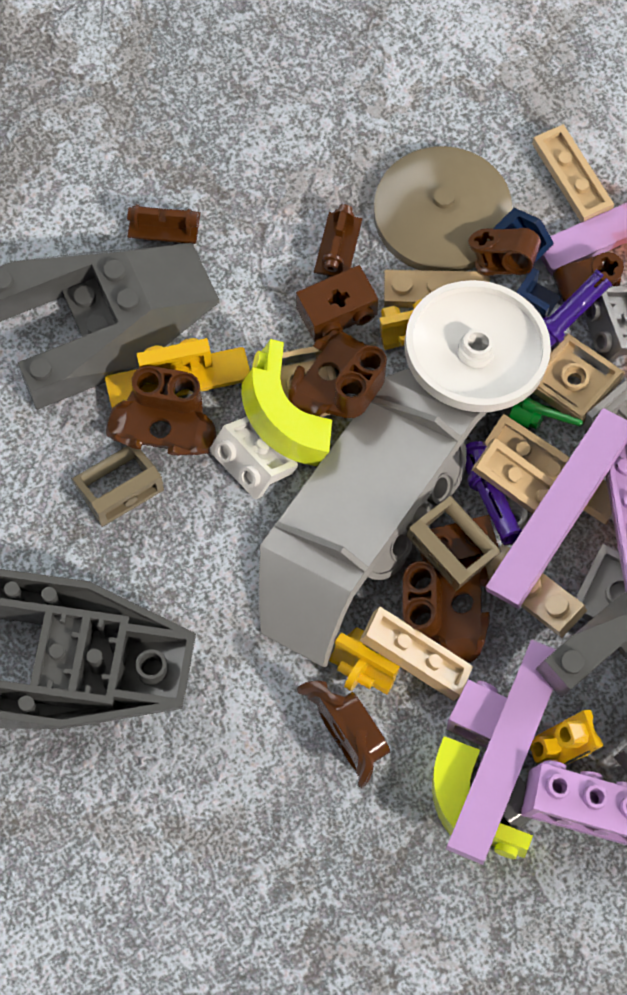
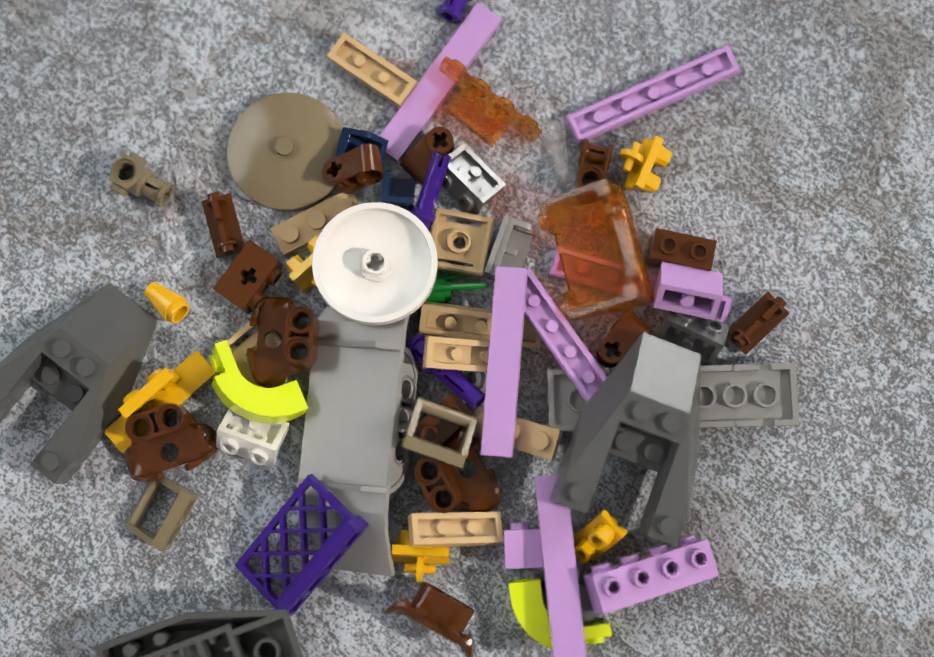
camera: 25 degrees left, 15 degrees up
reddish brown hinge [127,204,201,244] -> none
none -> dark tan connector [109,152,175,208]
none -> yellow cone [144,282,190,324]
none -> dark purple fence [235,474,369,616]

